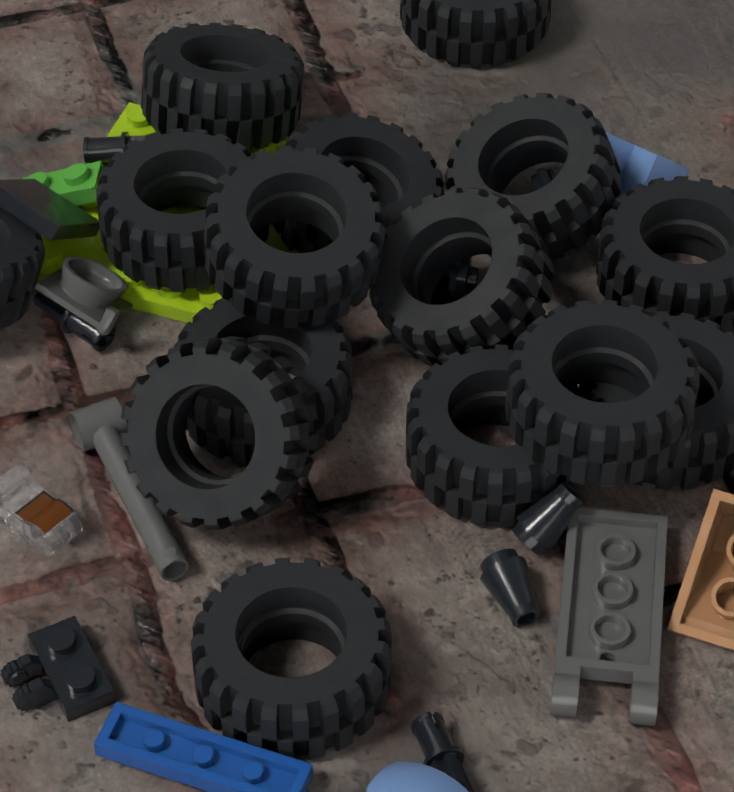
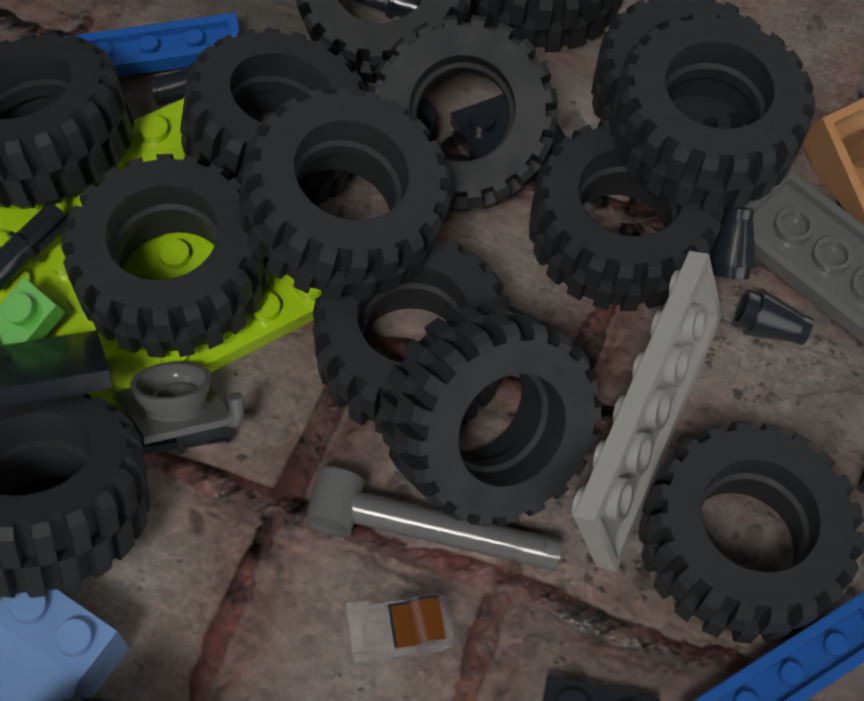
camera: 55 degrees left, 15 degrees up
none -> blue plate [64,12,239,77]
none -> light grey plate [572,251,723,572]

